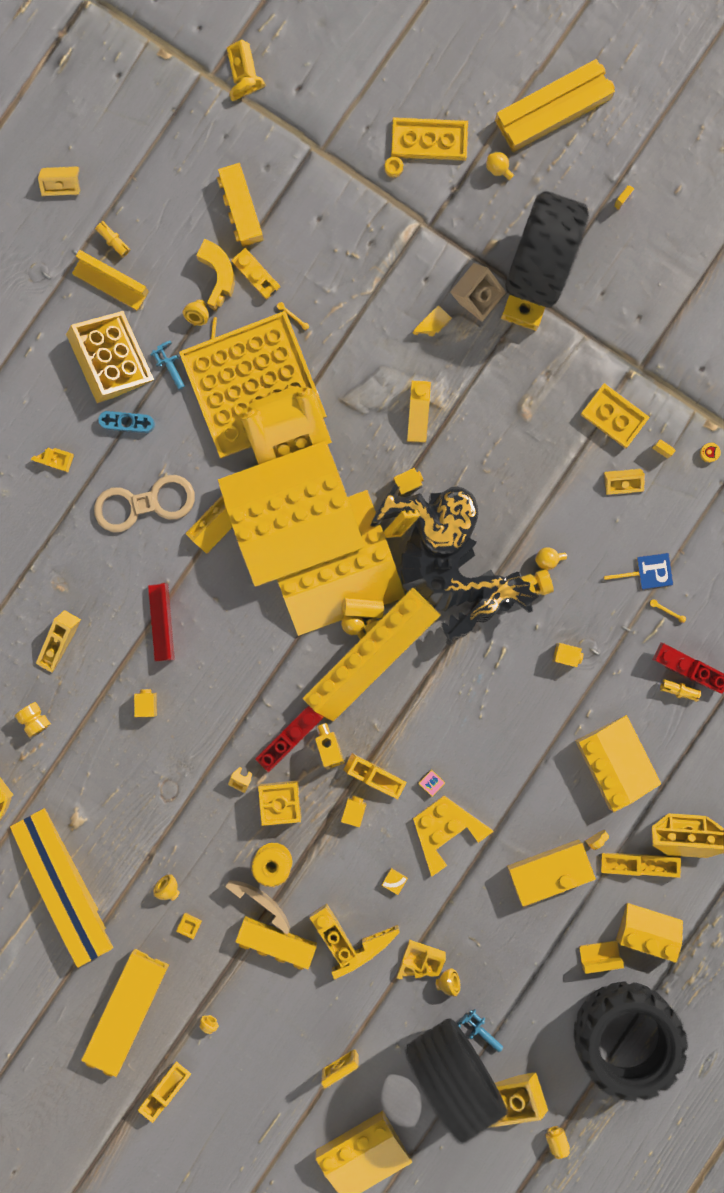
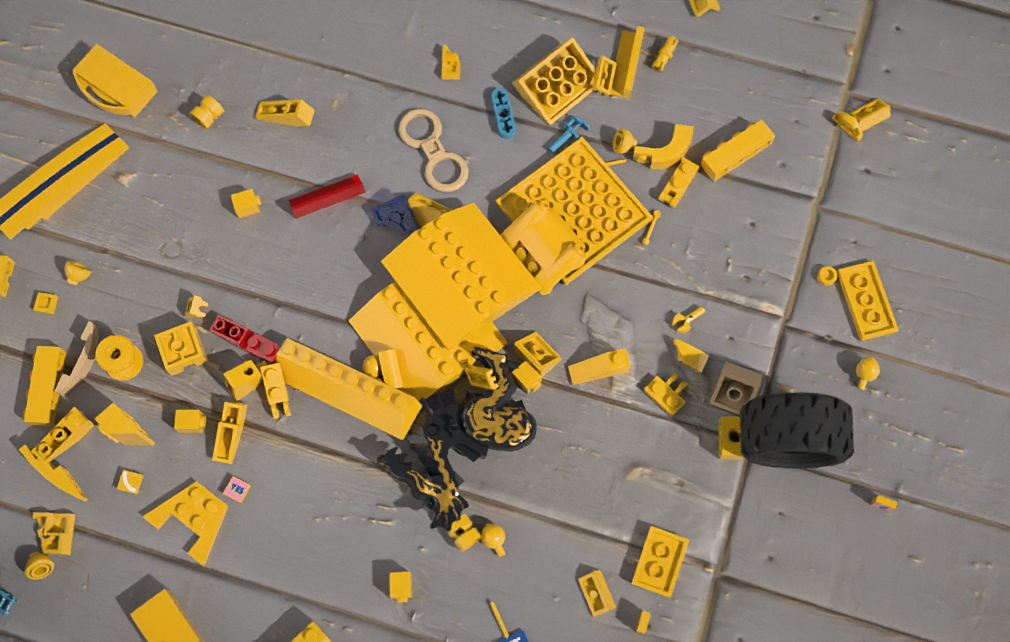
camera: 75 degrees right, 15 degrees down
yellow brick [495,59,615,152] -> none
none -> yellow slope [95,402,155,446]
none -> yellow hinge [260,362,291,419]
none -> clear blue tile [371,194,420,236]
none -> yellow slope [514,332,562,377]
none -> yellow tile [592,56,617,97]
none -> yellow hinge [643,373,687,417]
none -> yellow bar [672,306,705,333]

